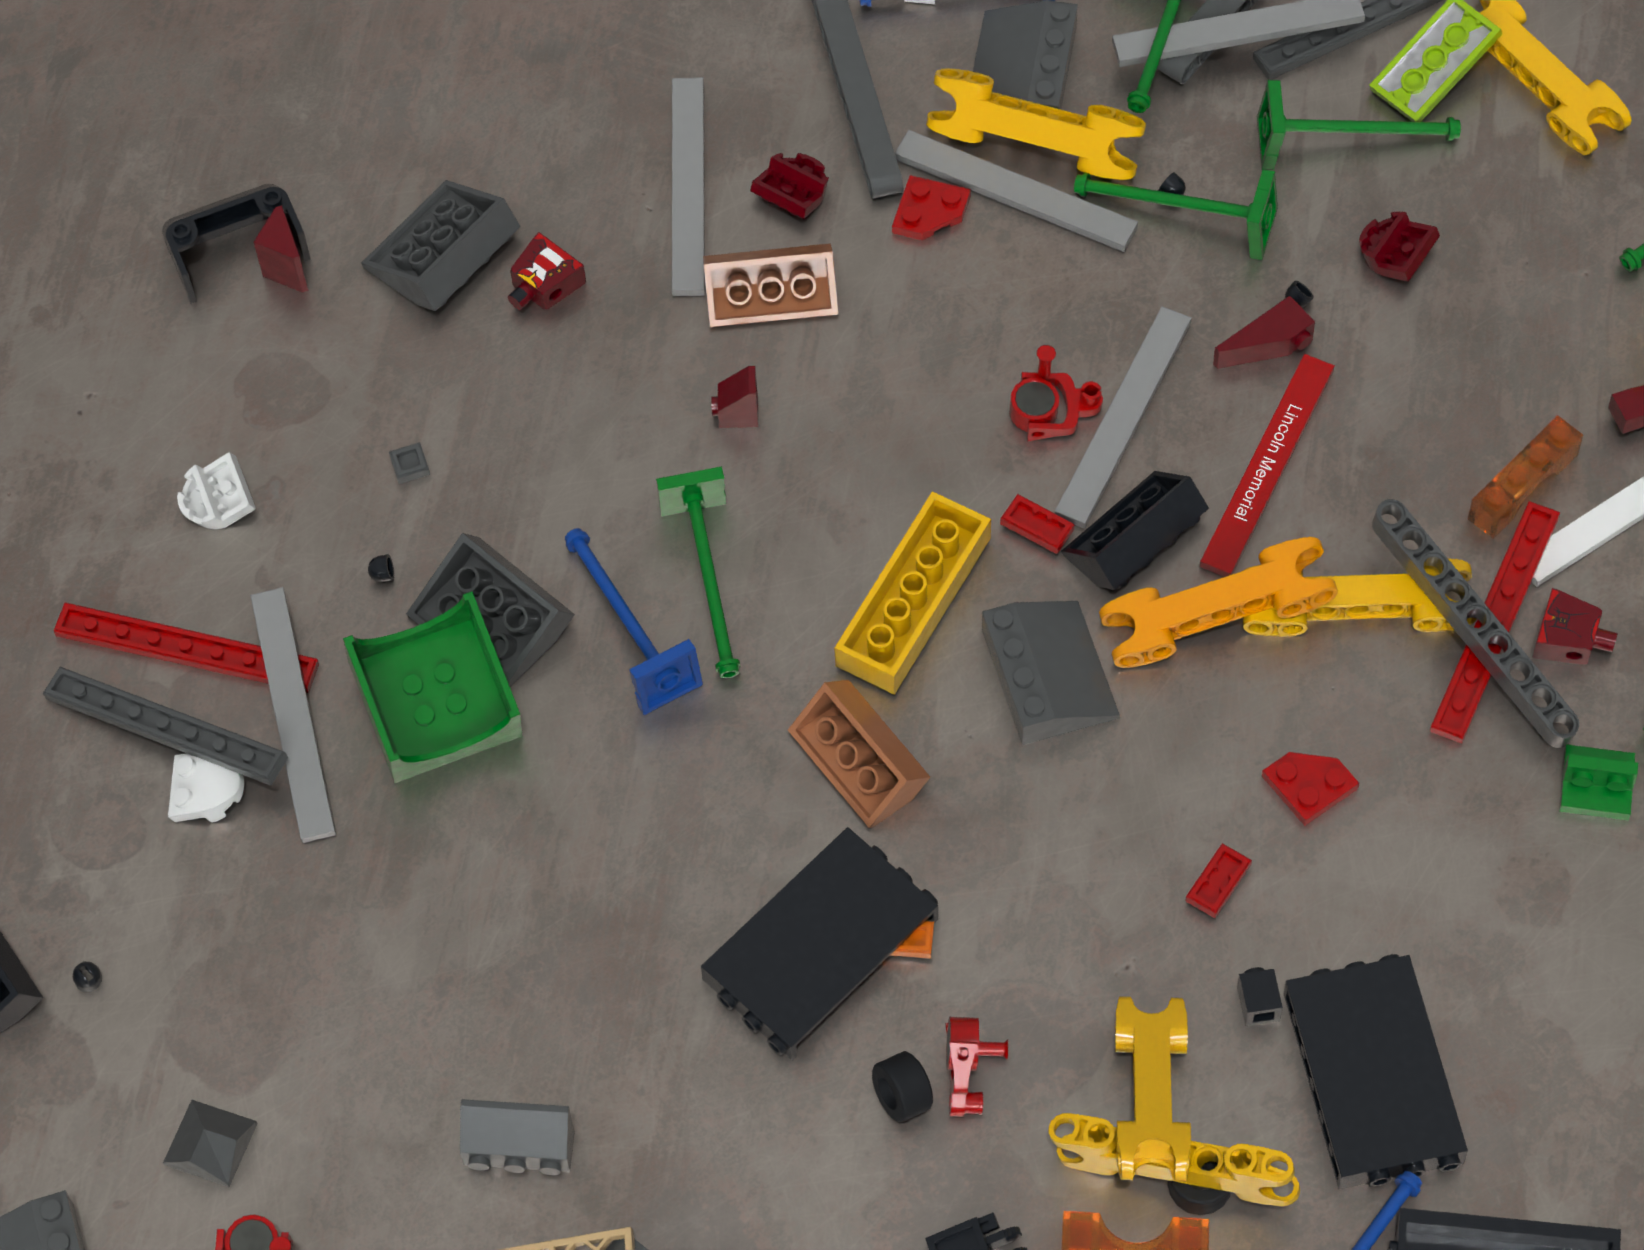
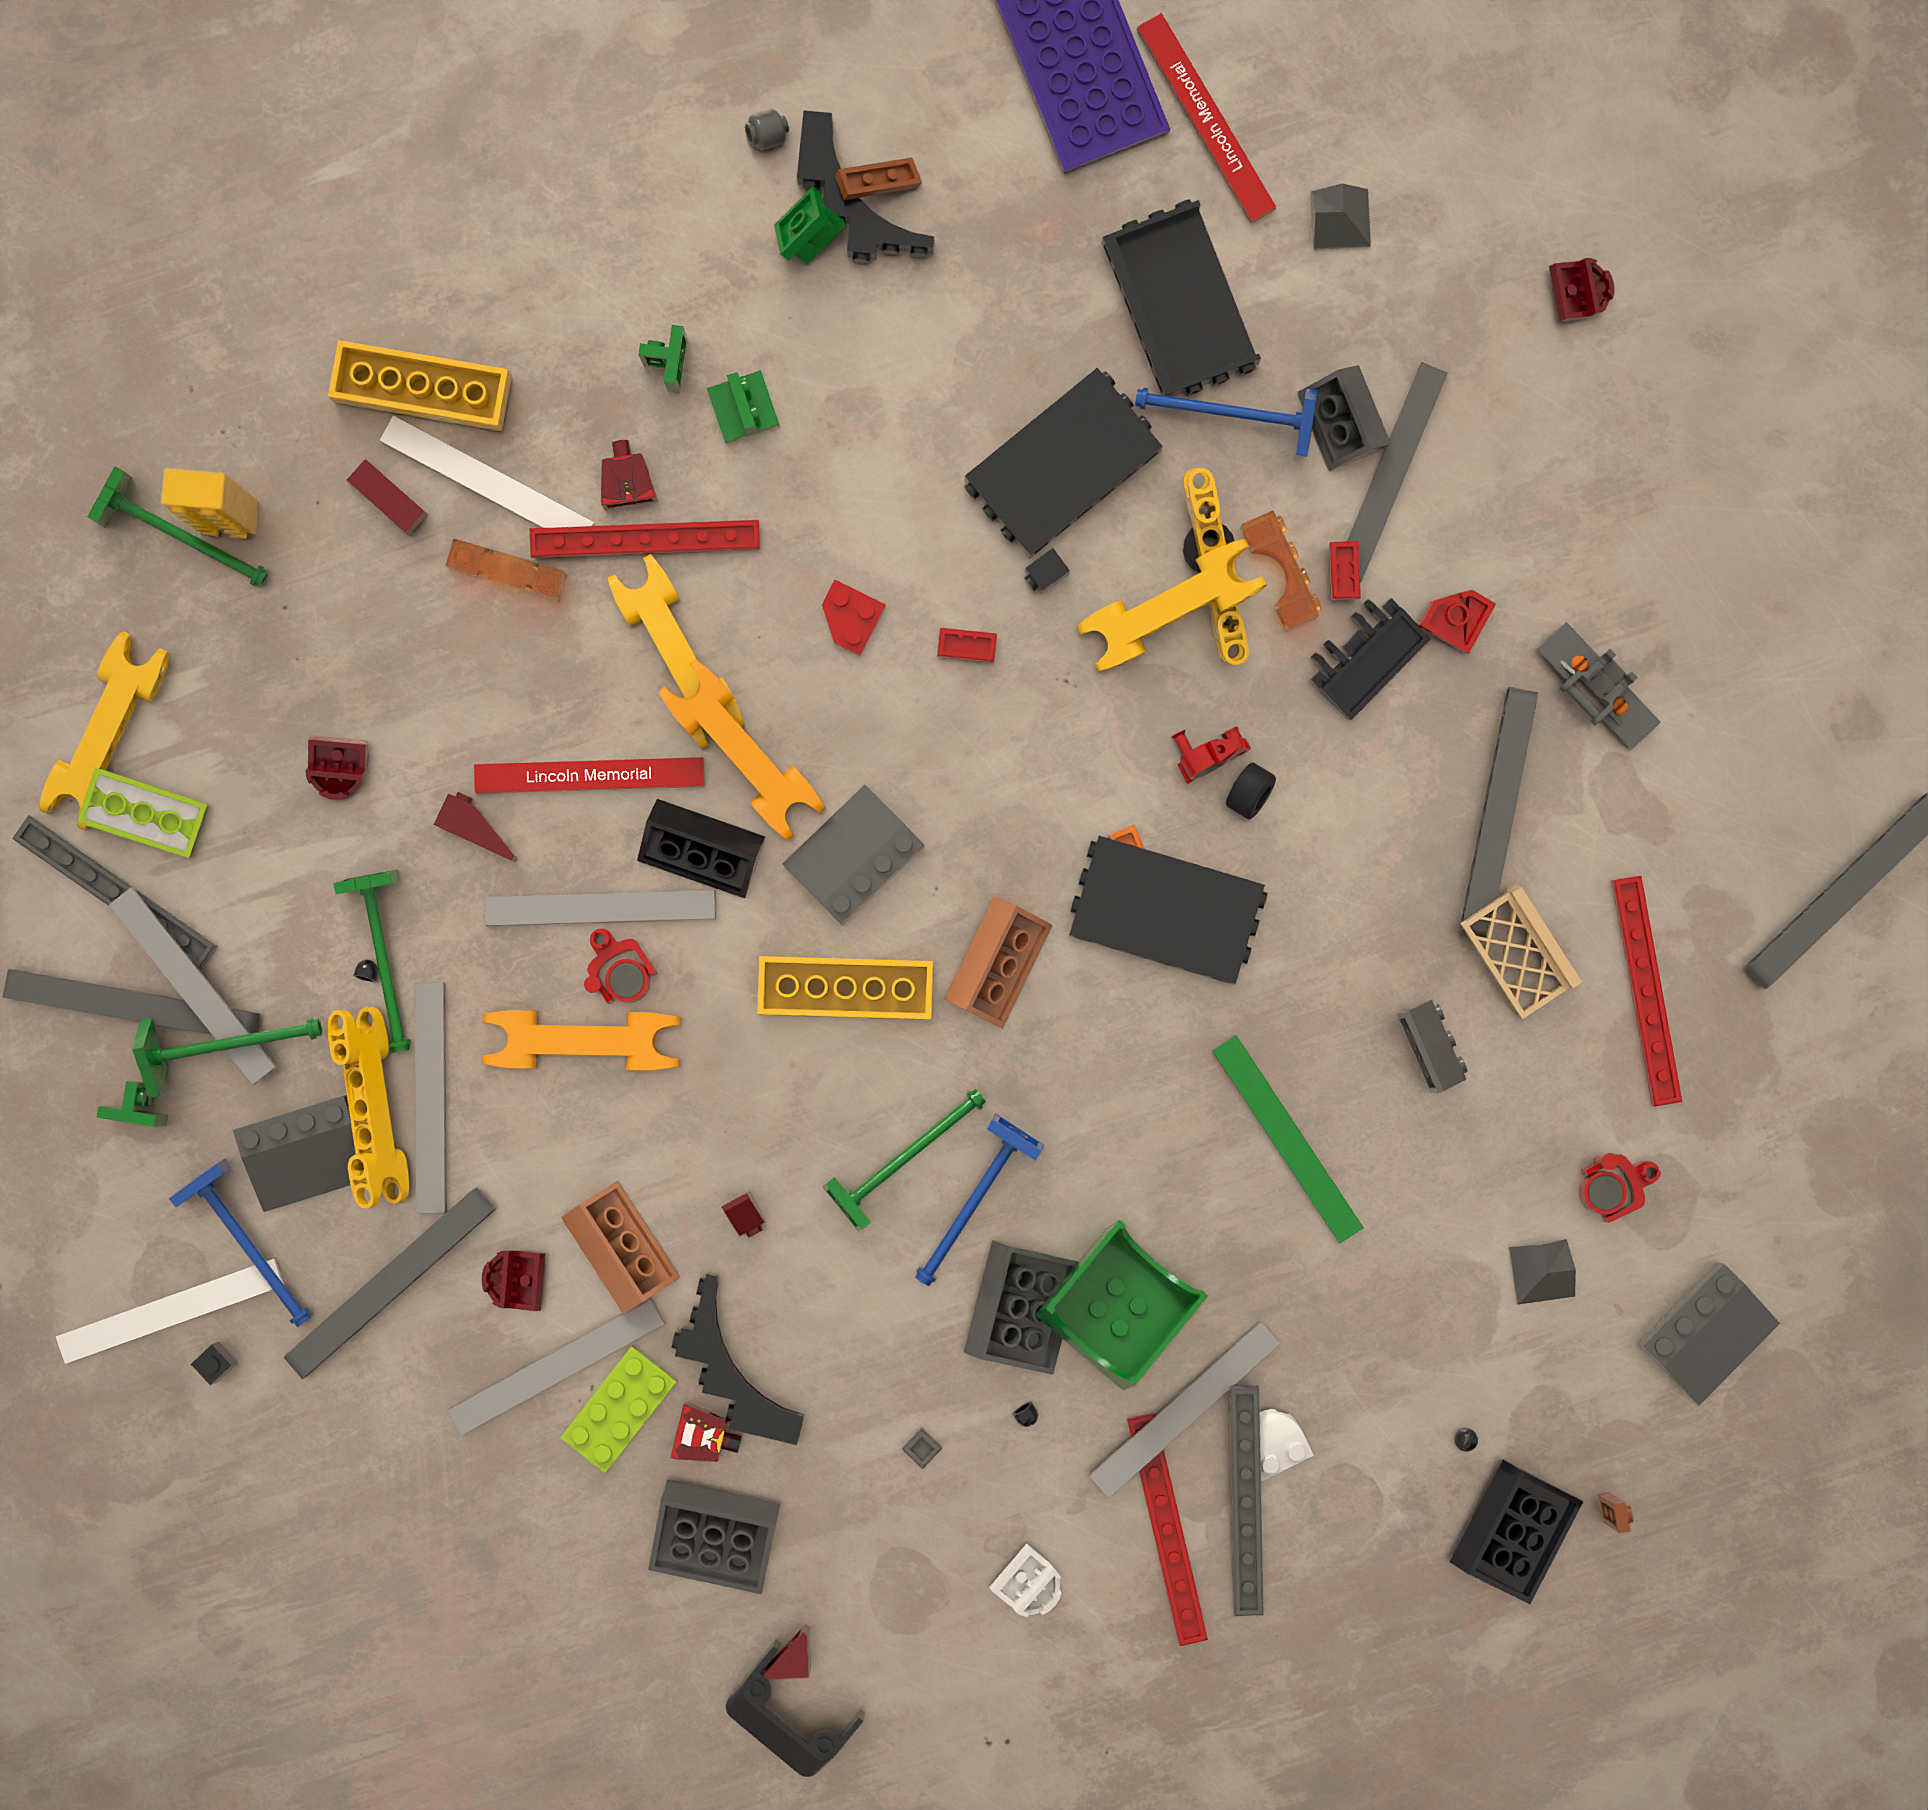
camera: 120 degrees left, 25 degrees up
red plate [892,175,971,241] -> none
red plate [1000,494,1075,554] -> none
green tile [1257,80,1461,169] -> none
black hinge [1285,281,1314,308] -> none
dark grey beam [1372,499,1579,748] -> none
none -> light orange piece [482,1010,681,1070]
none -> lime piece [560,1345,677,1473]
none -> black arch [671,1272,805,1445]
none -> green tile [1212,1035,1364,1244]

